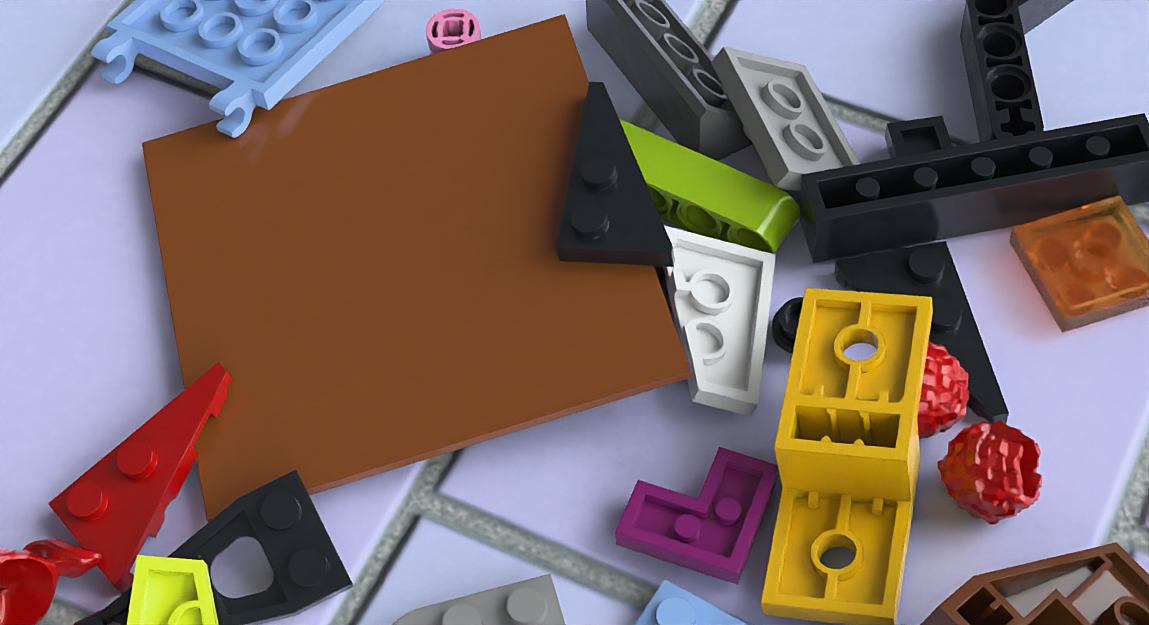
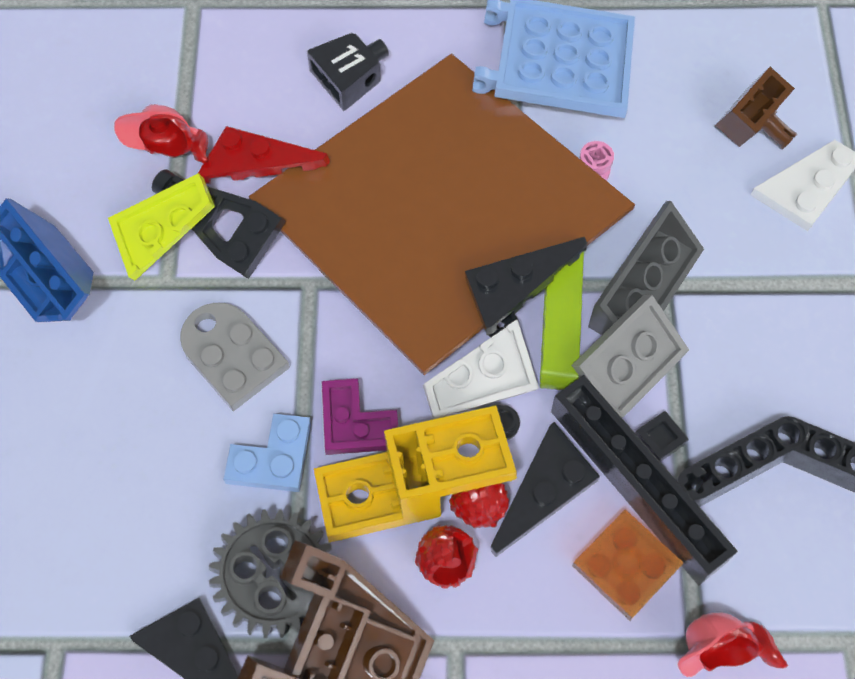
camera: 60 degrees right, 10 degrees up
none -> black torso [307,33,389,111]

